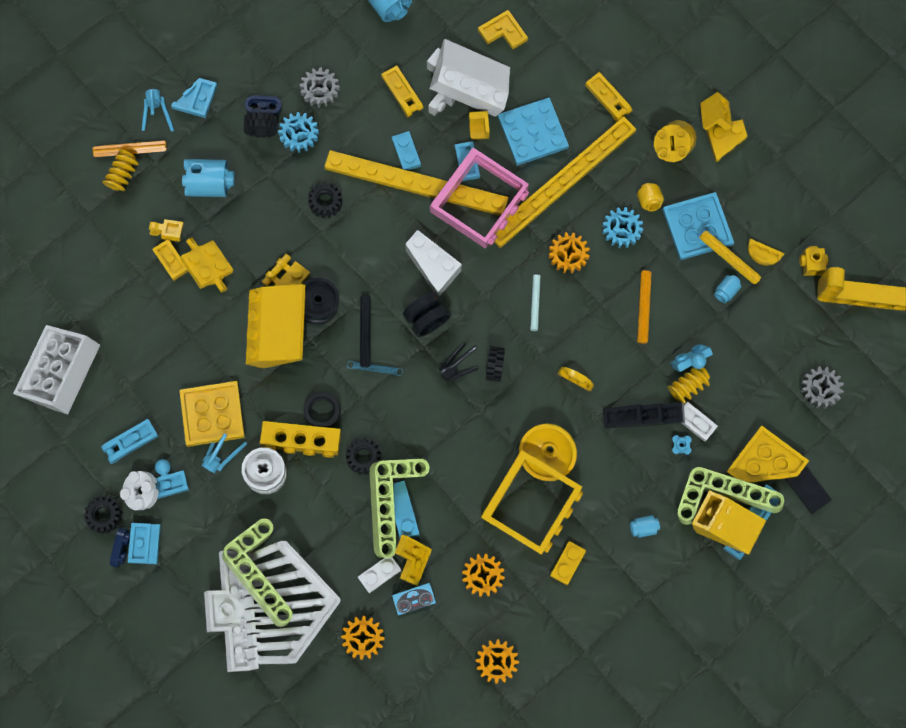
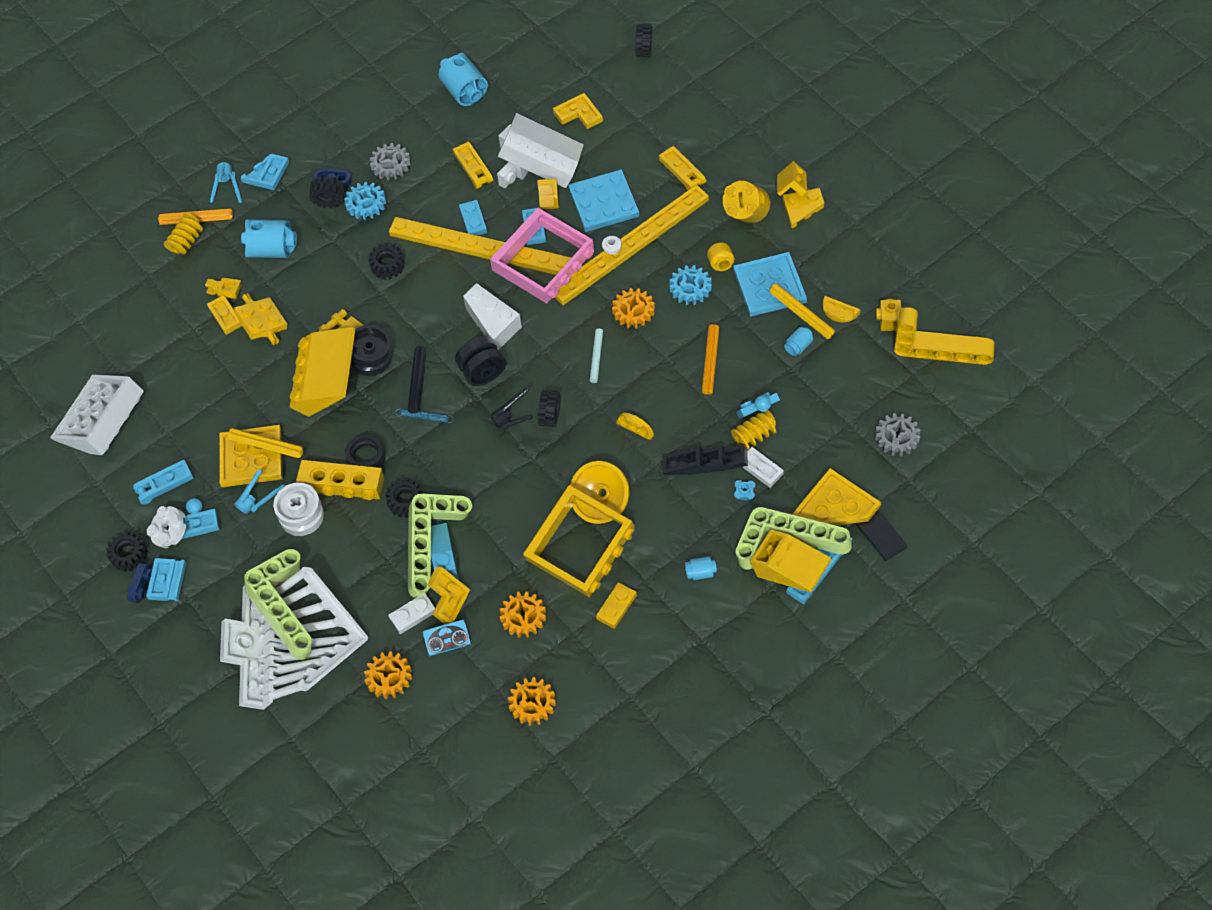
camera: 10 degrees right, 15 degrees down
none -> yellow axle [227,428,304,458]
none -> white plate [602,236,621,255]

